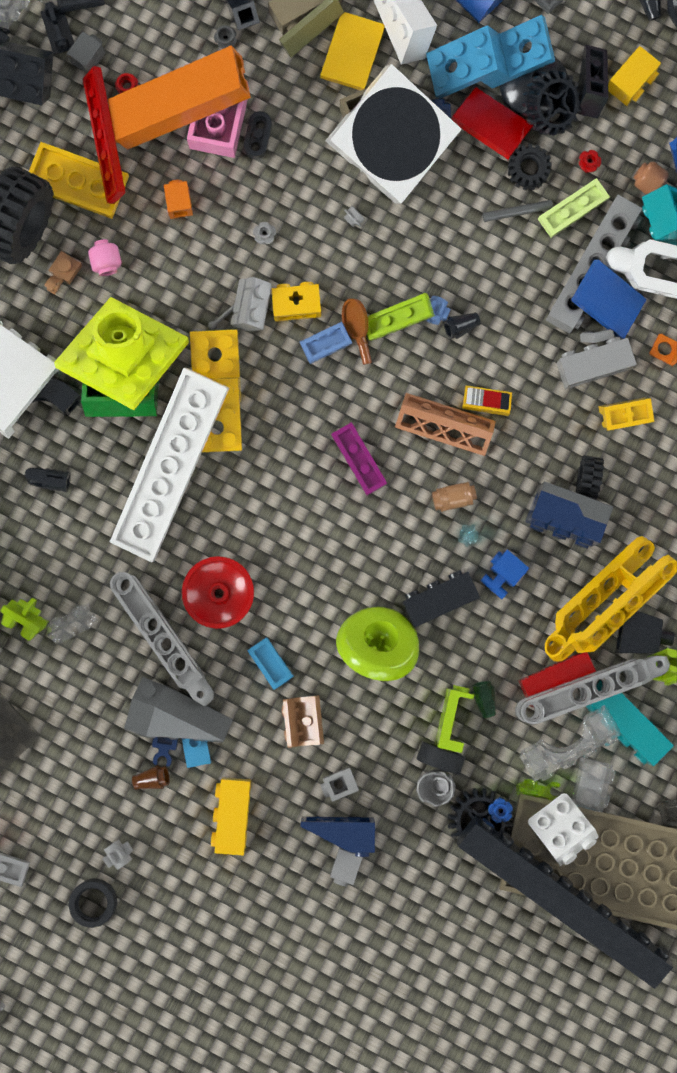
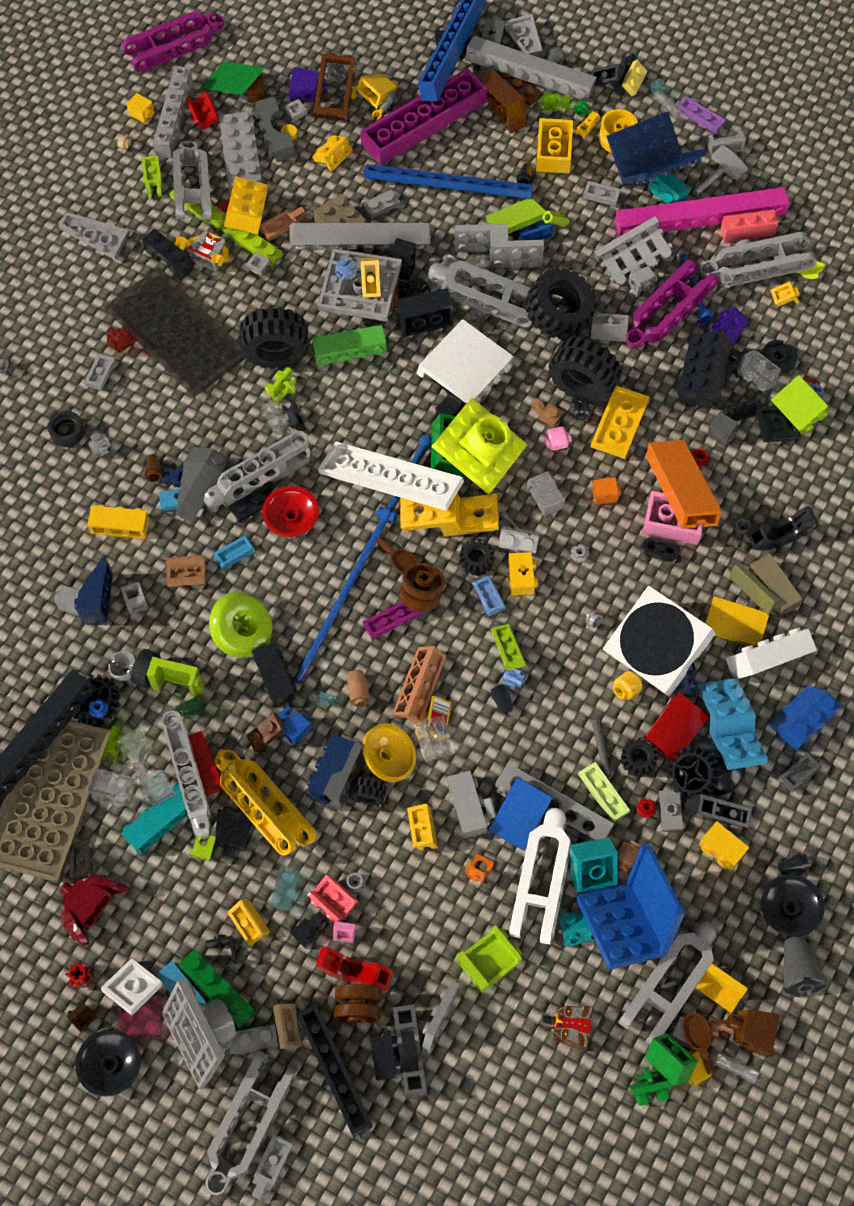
camera: 95 degrees right, 20 degrees down
black hinge [24,467,71,493] -> none
red tile [82,66,126,204] -> none
dark orange piece [342,298,372,365] -> none
white bracket [528,793,598,866] -> none
none -> black hinge [229,482,276,523]
none -> reddish brown plate [246,713,286,752]
none -> black plate [282,400,306,431]
none -> blue bar [295,435,432,683]
none -> yellow dish [362,723,416,782]
none -> reddish brown piece [377,537,419,575]
none -> reddish brown wheel [399,563,445,612]
none -> clear bracket [415,716,455,762]
none -> black tyre [460,539,494,576]
none -> light grey brick [527,471,566,516]
none -> black wheel [573,401,589,419]
none -> yellow head [613,671,643,700]
none -> light grey plate [659,790,683,832]

